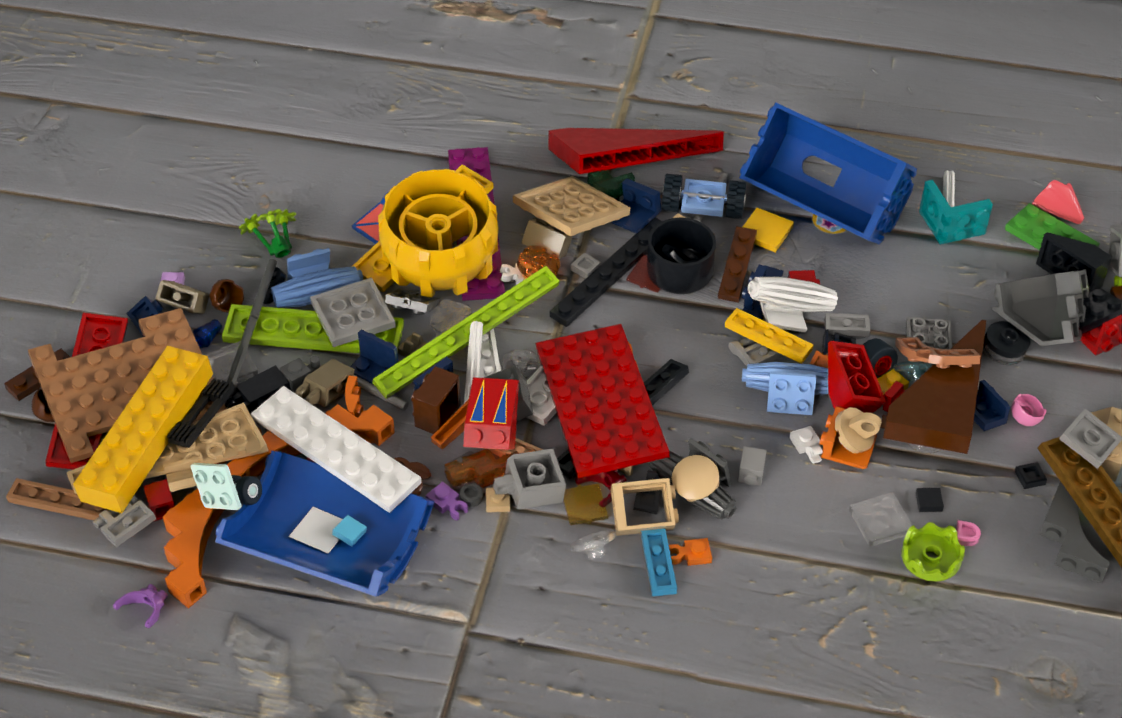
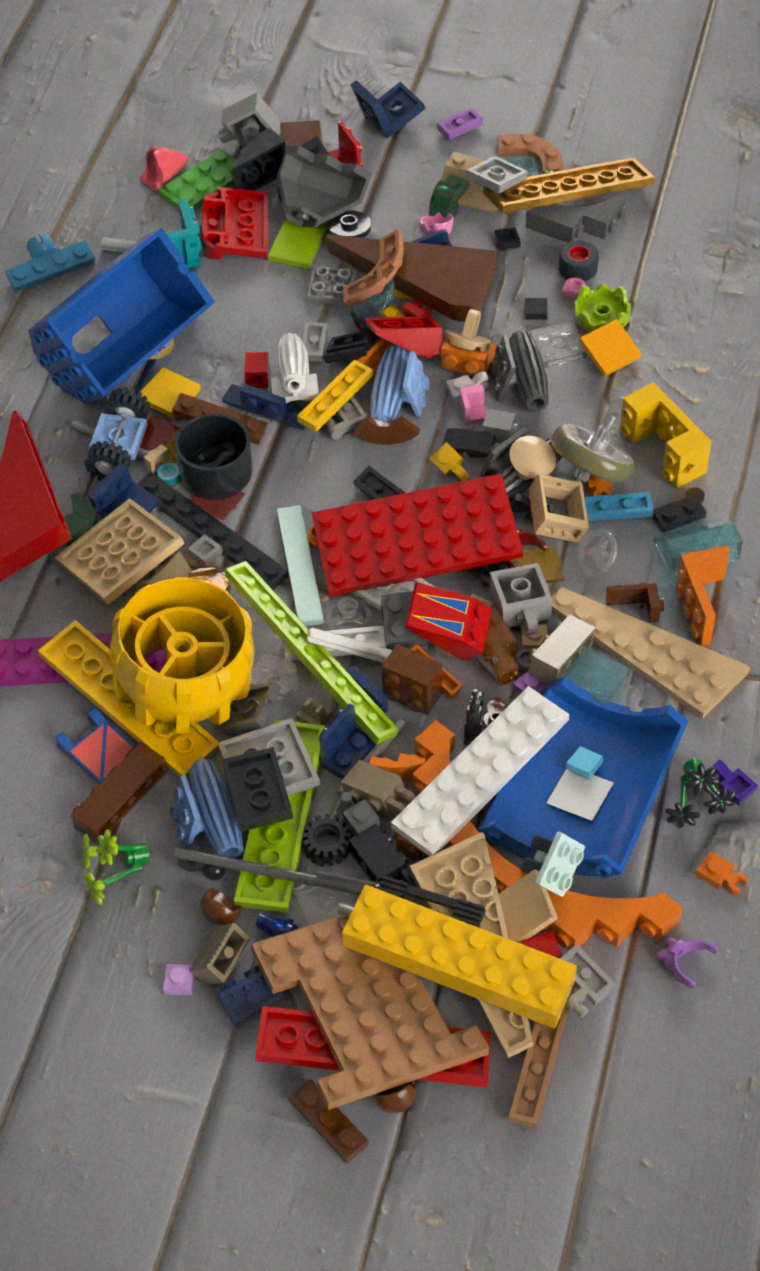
camera: 85 degrees left, 5 degrees up
none -> dark azure plate [5,233,95,292]
none -> reddish brown brick [71,742,168,845]
none -> clear red piece [140,414,180,452]
none -> red plate [201,187,268,260]
none -> black plate [222,747,293,831]
none -> lime tile [268,219,328,269]
none -> light aqua tile [277,505,324,627]
none -> black tyre [302,814,351,867]
none -> reddish brown tile [353,416,420,445]
none -> clear green brick [429,174,469,218]
none -> yellow plate [430,442,470,481]
none -> black slope [442,428,496,458]
none -> bright pink panel [460,385,487,424]
none -> black piece [464,689,484,745]
none -> dark grey plate [488,330,549,412]
none -> brick [528,614,596,684]
none -> wheel [551,415,635,483]
none -> tan wing [551,587,750,719]
none -> black wheel [559,240,599,281]
none -> clear light blue tile [563,646,630,705]
none -> light orange tile [579,320,642,377]
none -> reddish brown bracket [605,583,664,623]
none -> yellow plate [619,382,712,489]
none -> black hinge [653,487,707,533]
none -> clear light blue slope [653,520,743,576]
none -> black plant [665,758,736,828]
none -> orange bracket [675,546,730,647]
none -> orange plate [695,851,748,896]
none -> dark purple plate [711,759,758,806]

